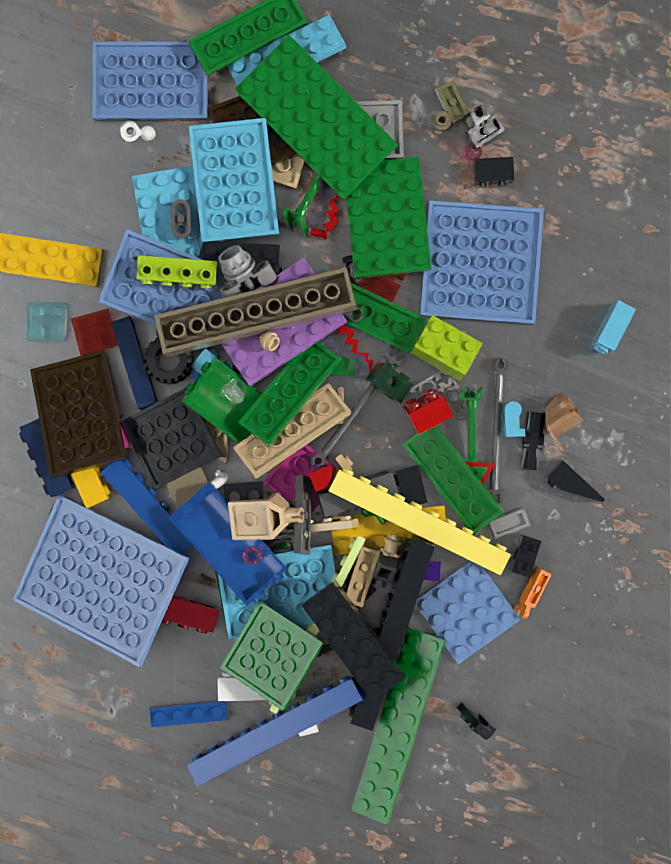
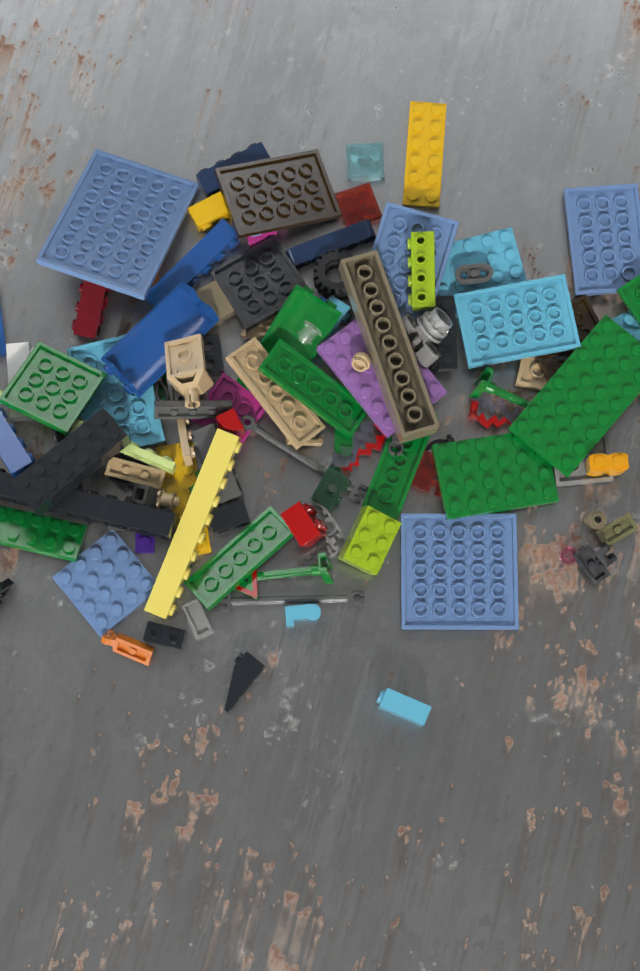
camera: 90 degrees right, 10 degrees down
white plate [120,121,156,141] -> none
white arm [209,469,228,489] -> none
clear pink bush [243,547,262,565] -> none
tan plate [335,454,353,471] -> none
black brick [473,157,514,188] -> none
black piece [521,411,546,471] -> none
medium nougat piece [546,393,583,452] -> none
none -> light orange brick [585,452,629,477]

